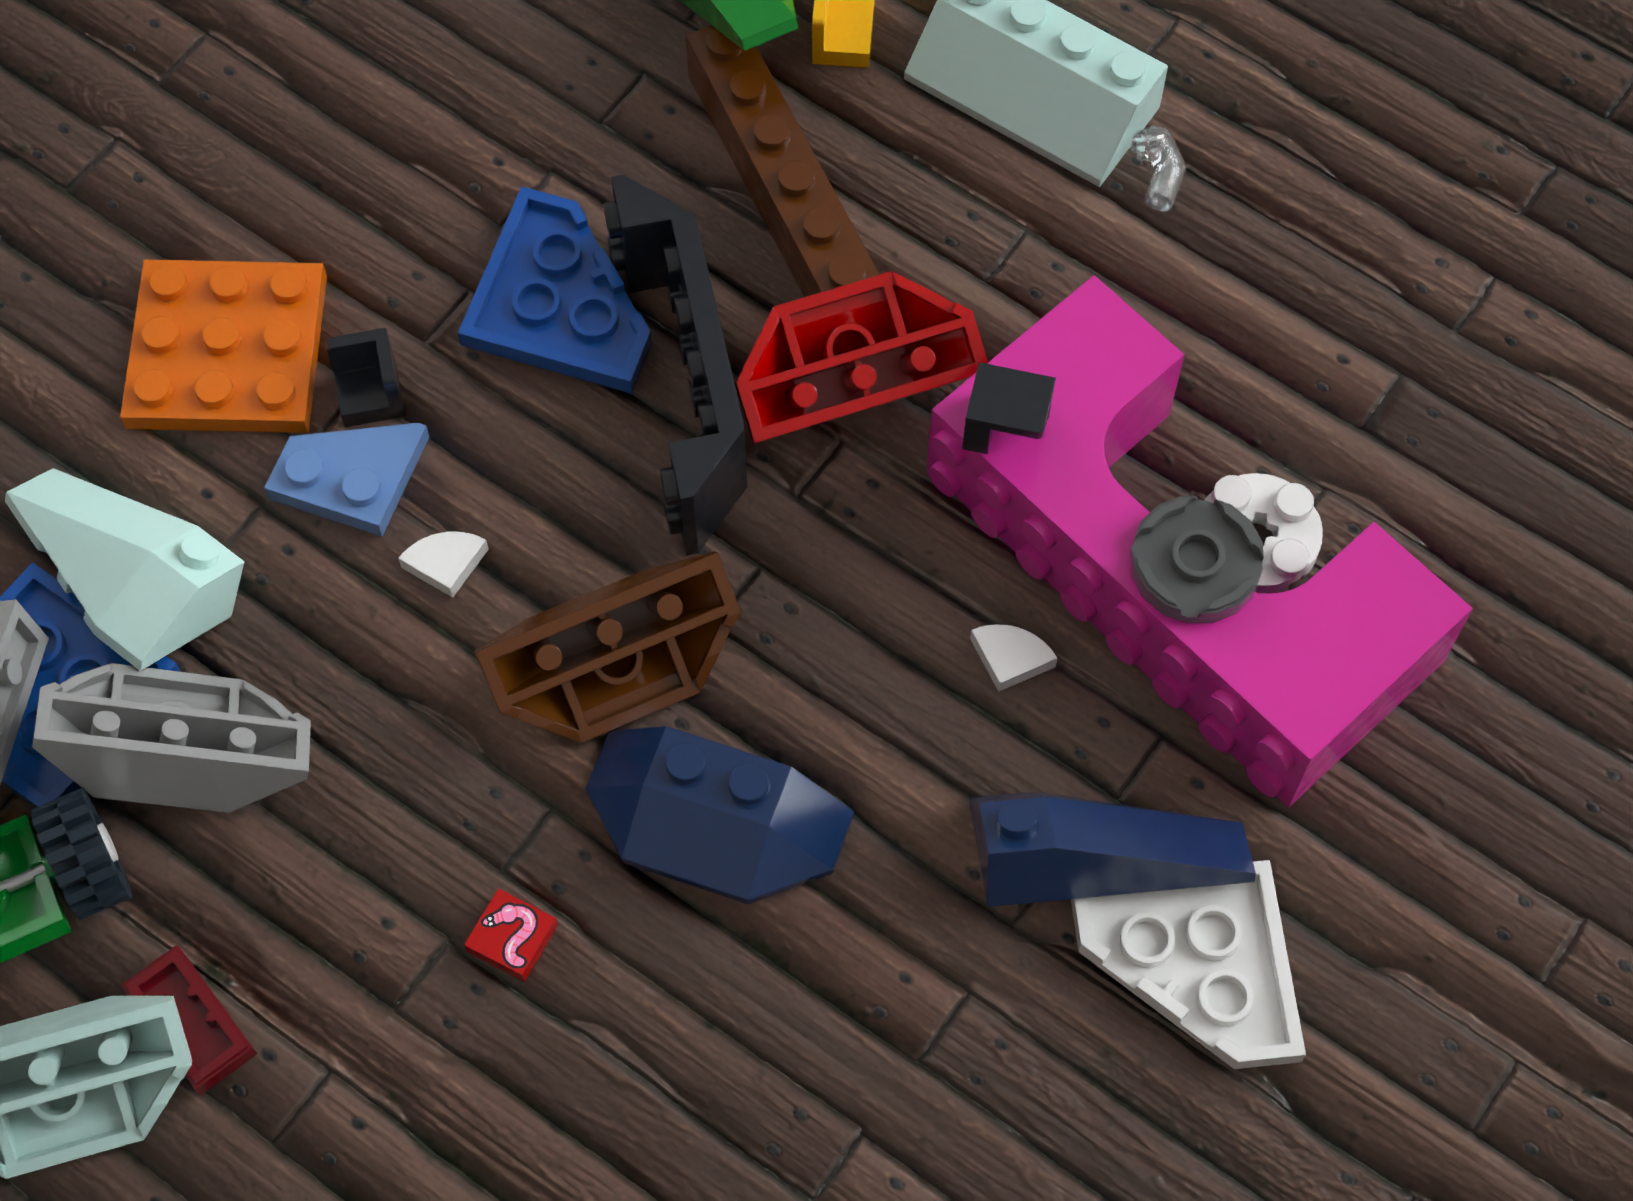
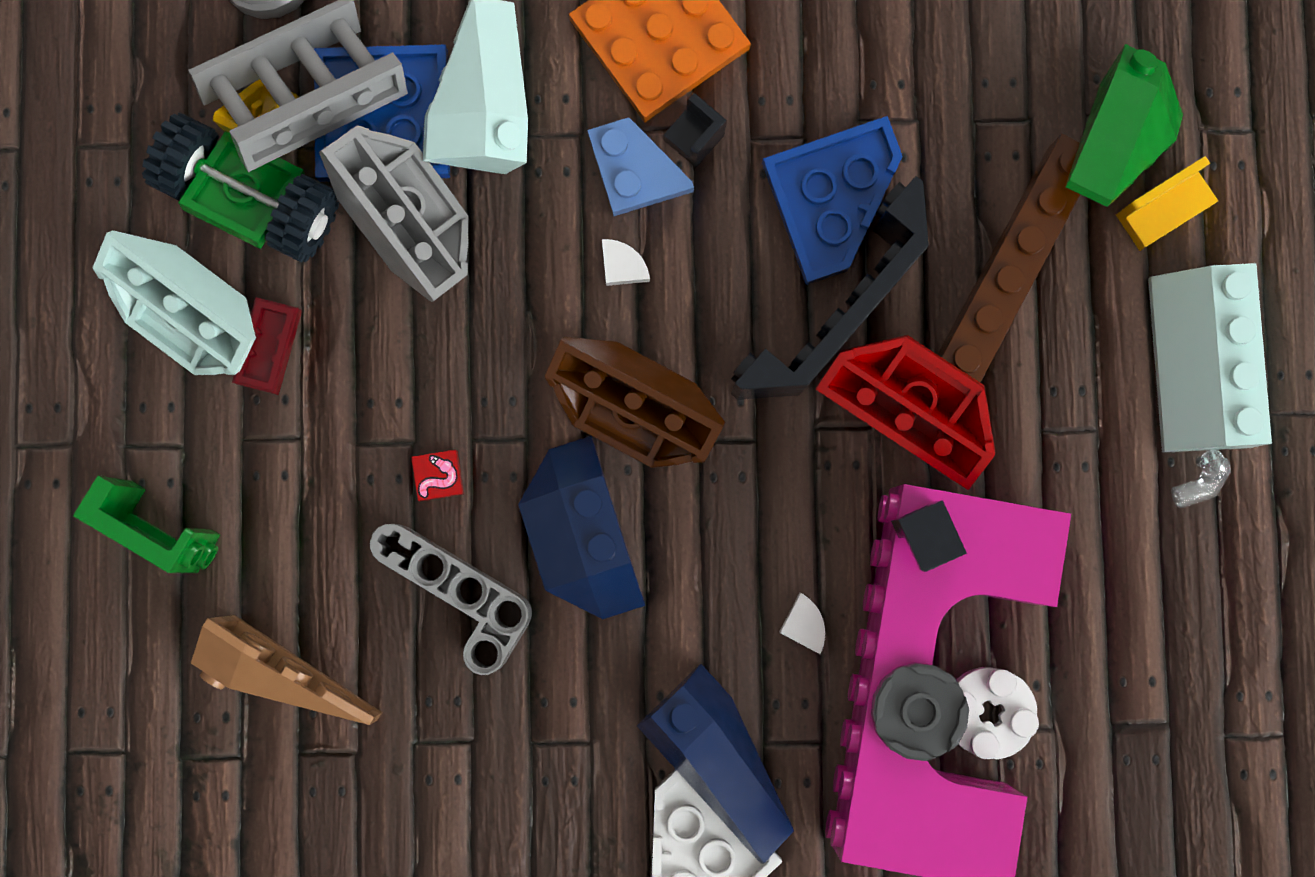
camera: 55 degrees right, 20 degrees up
none -> light grey beam [370,524,532,675]

